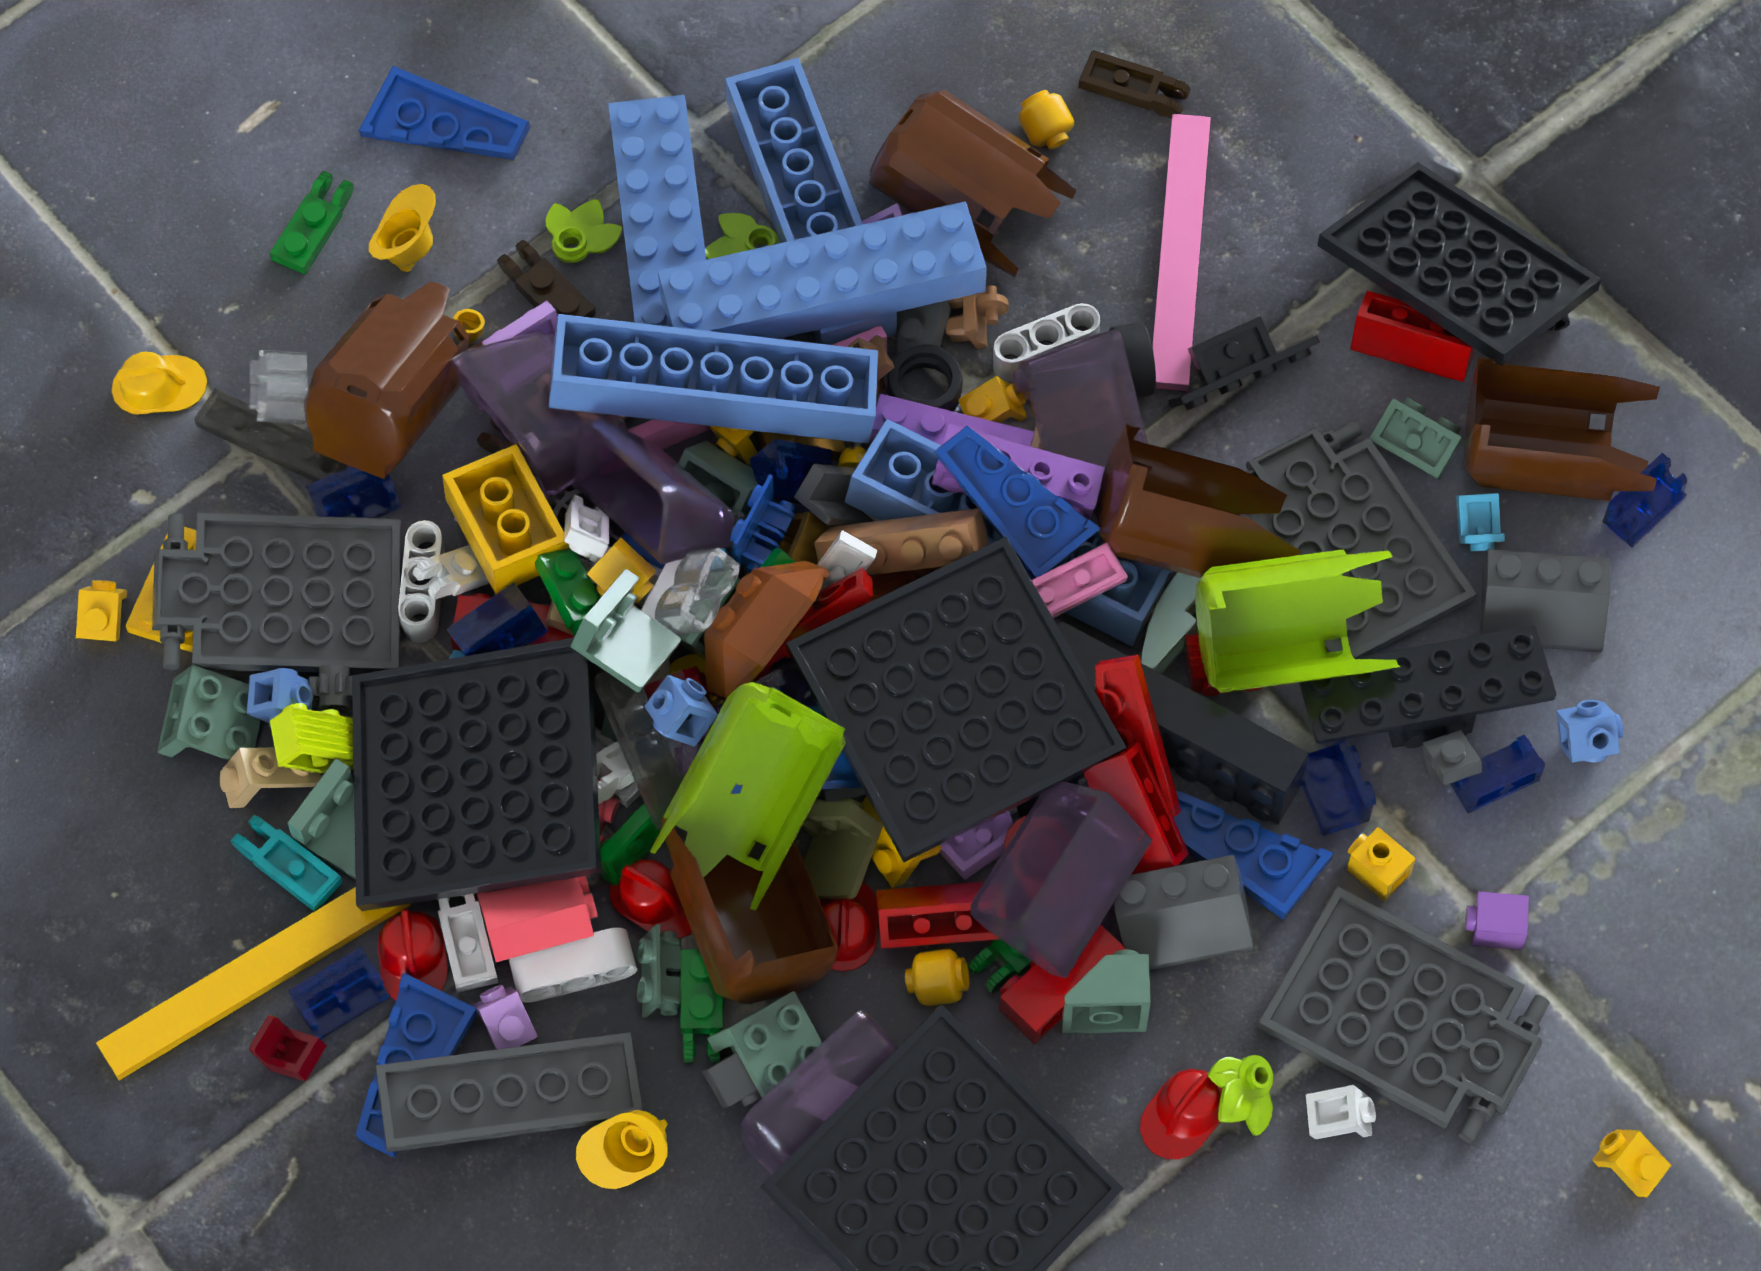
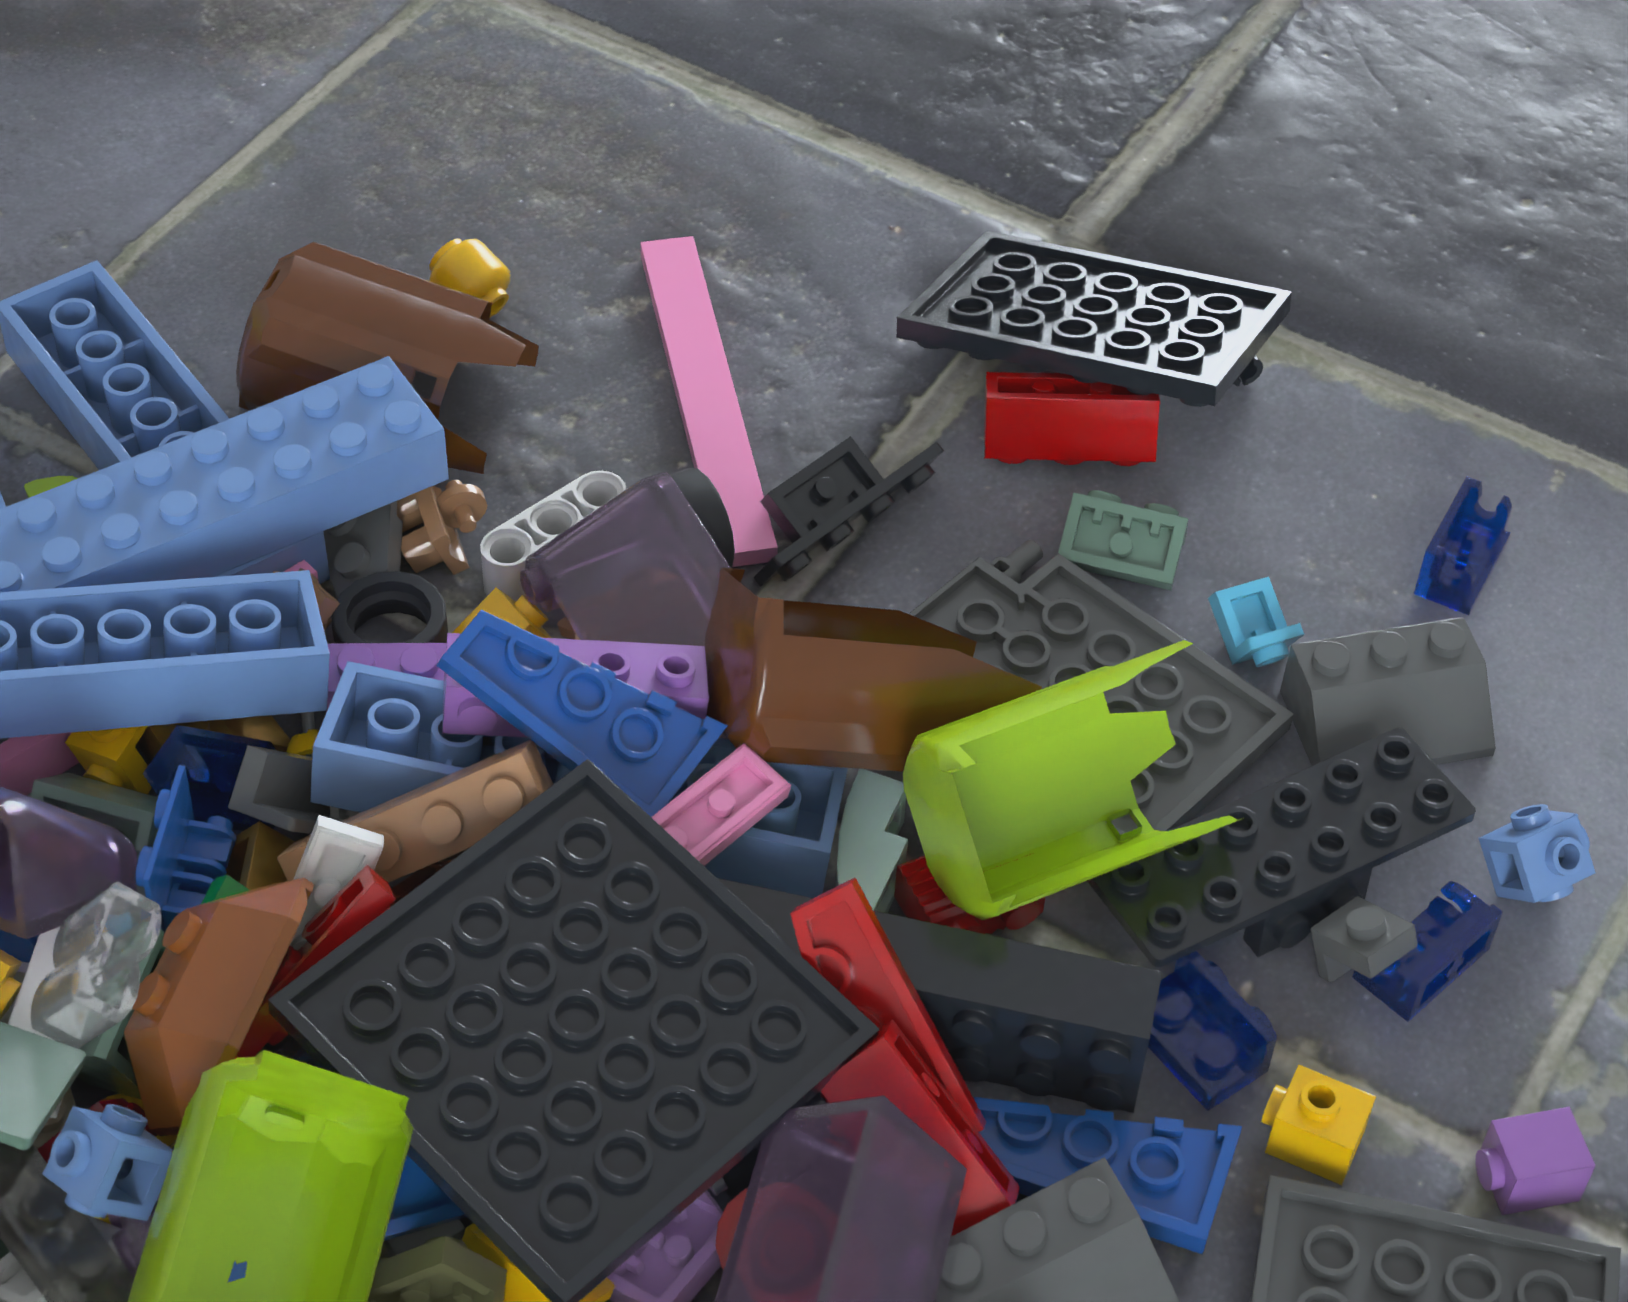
camera: 20 degrees left, 15 degrees down
dark brown hinge [1078,50,1191,118] -> none
reddish brown piece [1463,358,1660,501] -> none

